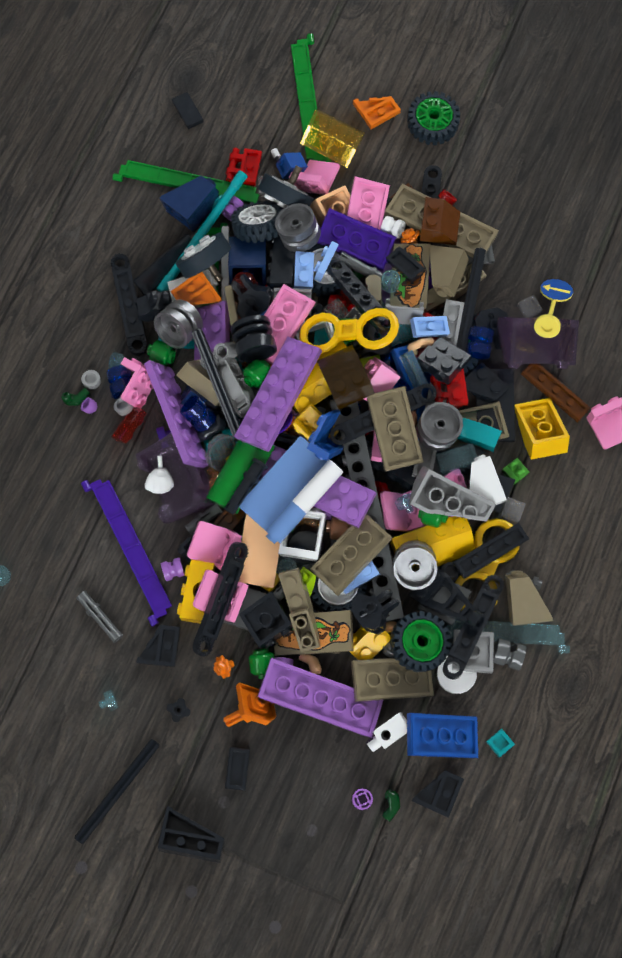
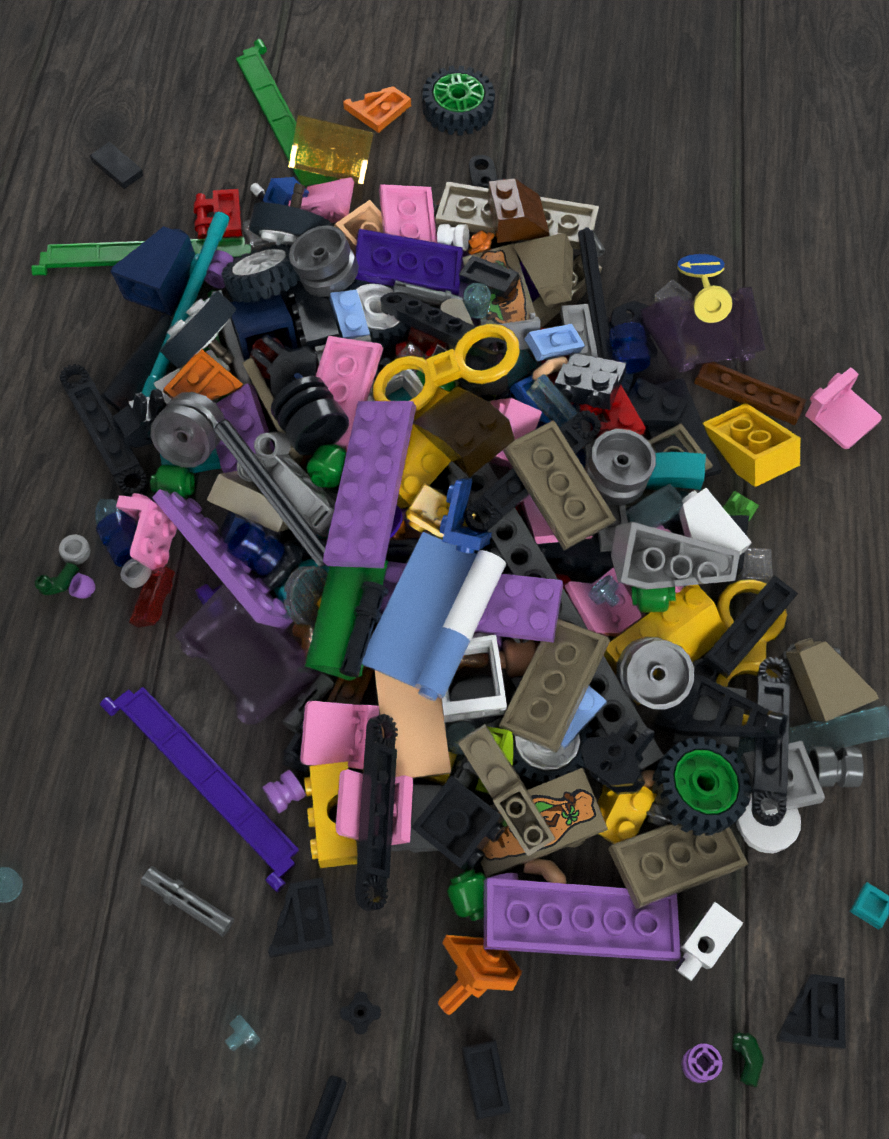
camera: 20 degrees left, 10 degrees down
white piece [145,455,174,494] -> none
orange plant [214,655,235,679] -> none
light blue plate [313,241,339,282] -> none
blue tile [407,713,478,758] -> none

